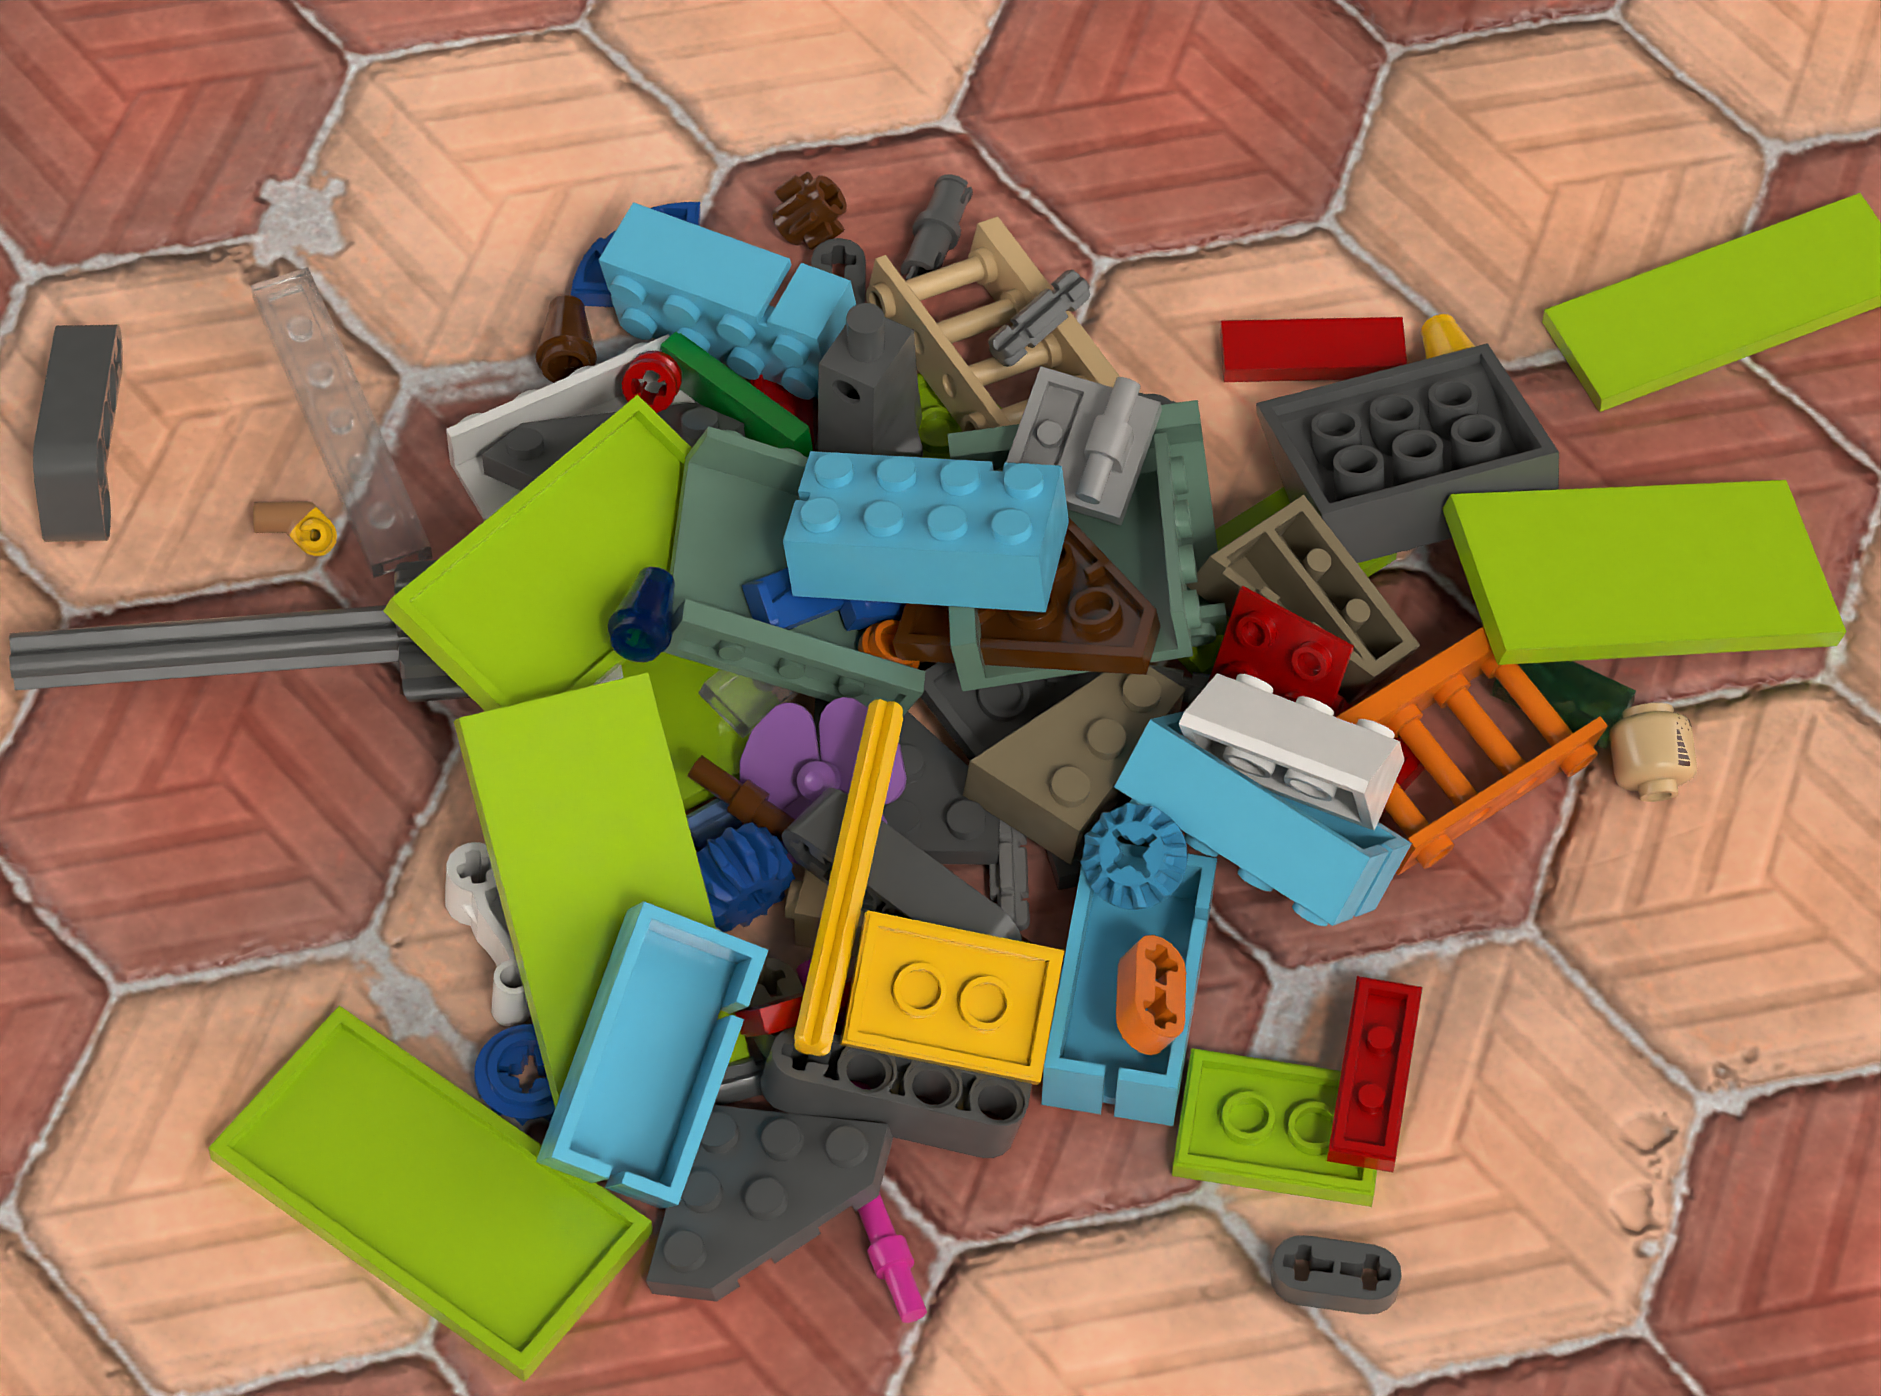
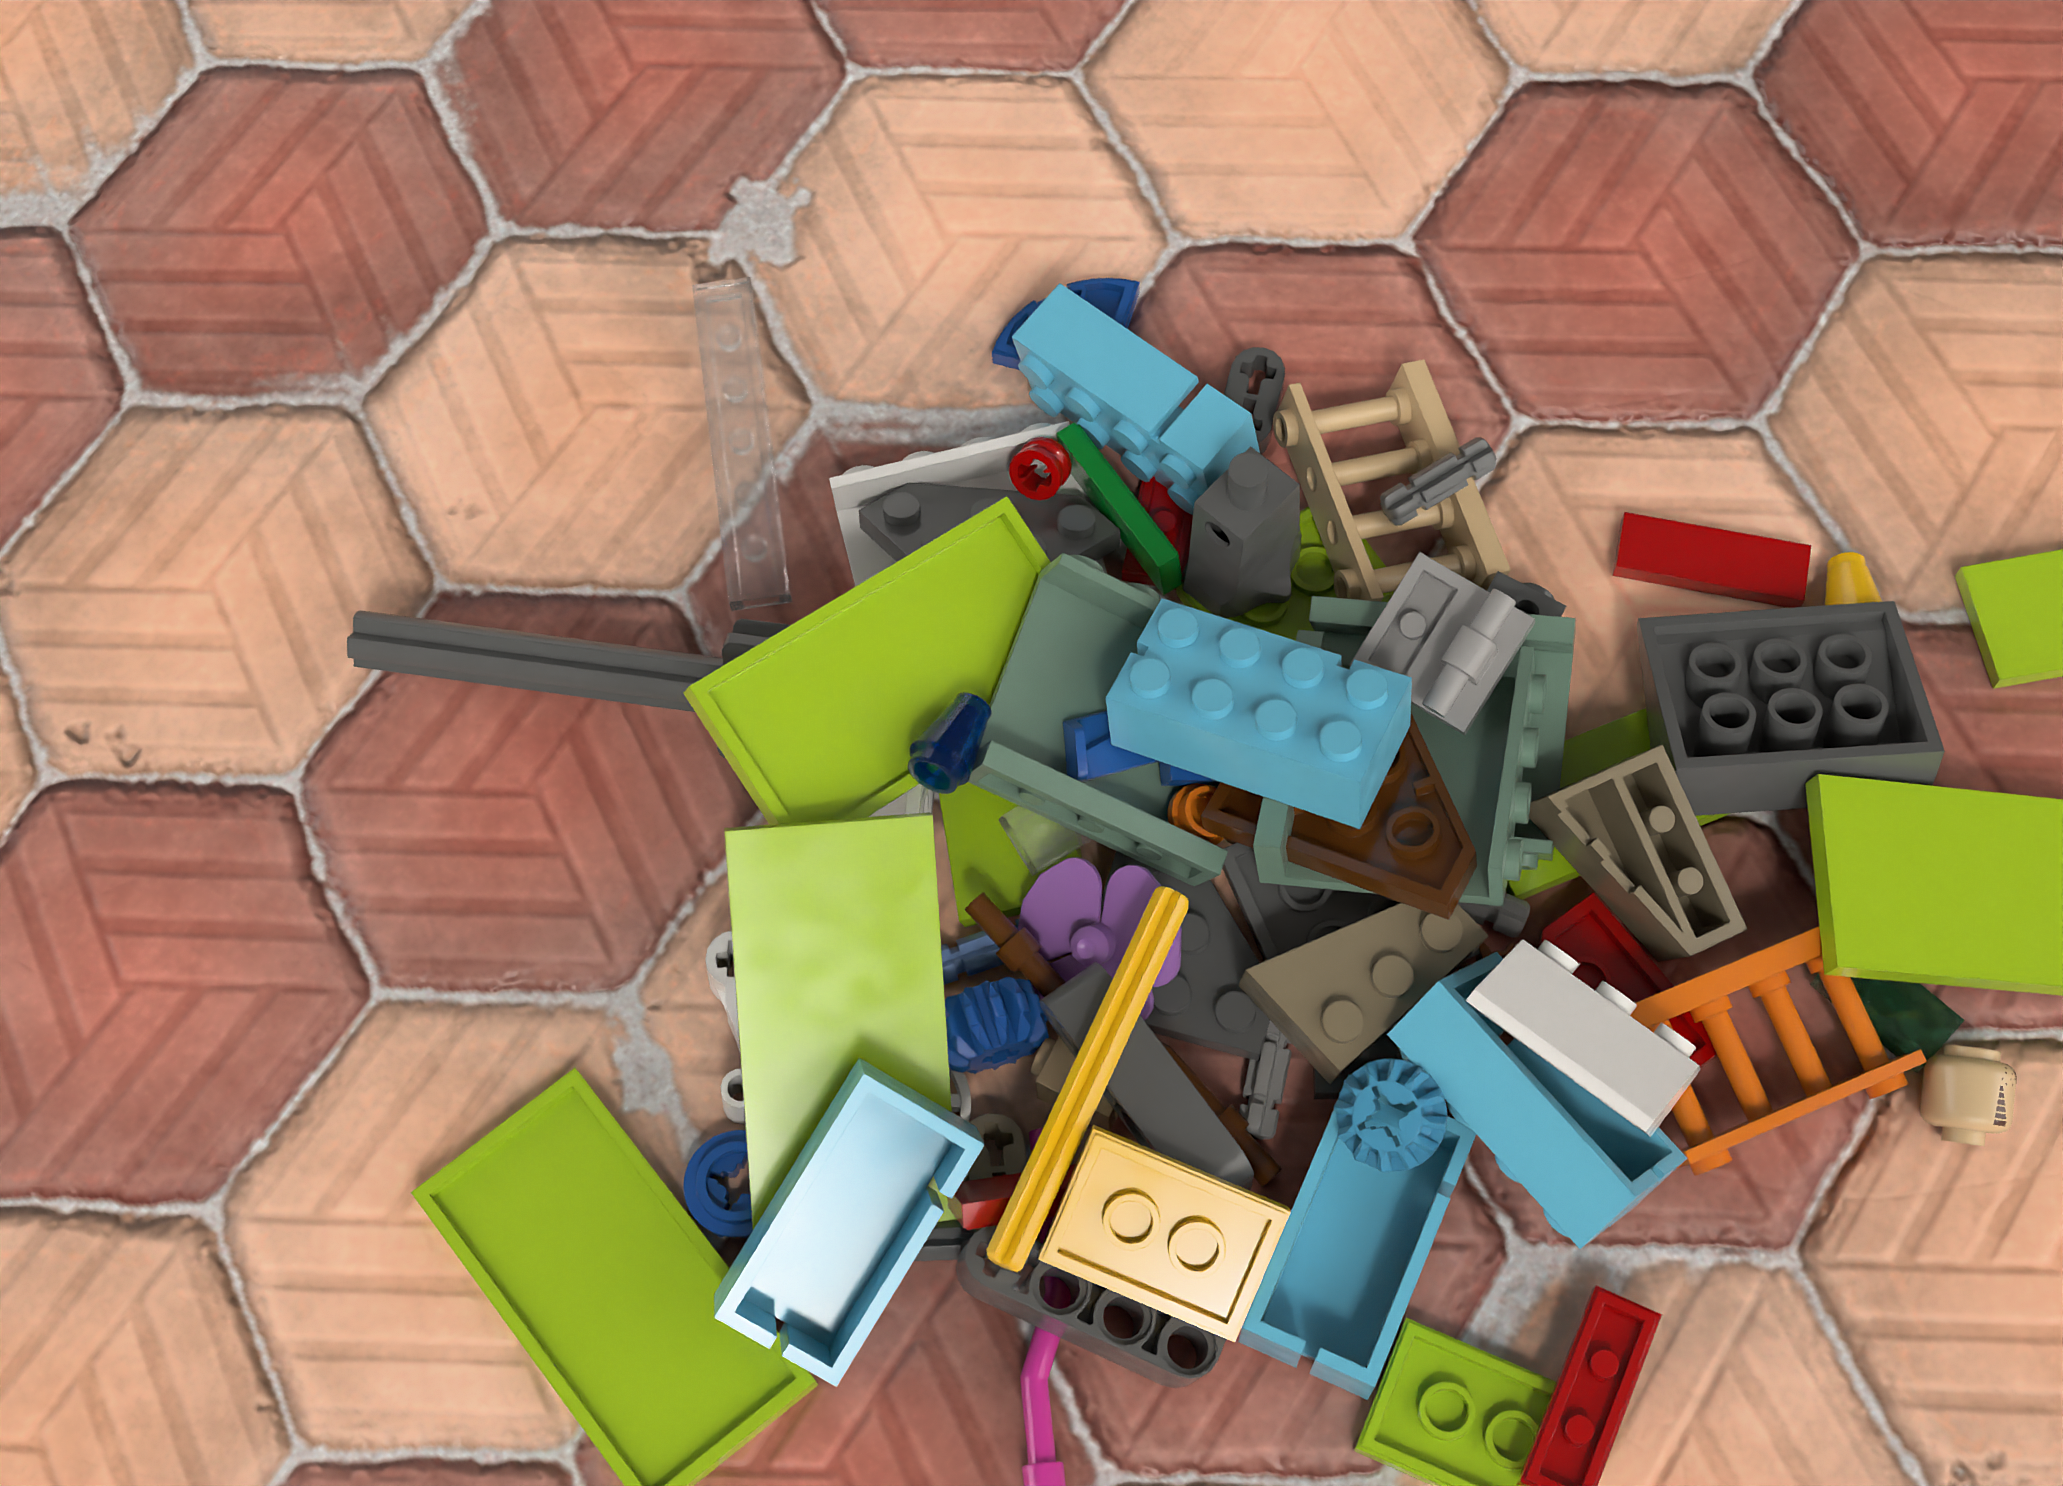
camera: 20 degrees right, 10 degrees up
dark grey beam [33,325,123,542] -> none
arm [253,501,337,556] -> none
reddish brown cone [536,295,597,383] -> none
dark grey plate [646,1105,893,1302] -> none
reddish brown gear [772,172,847,250] -> none
dark grey pin [901,174,973,280] -> none
orange beam [1116,935,1186,1055] -> none
red hinge [1208,586,1354,717] -> none

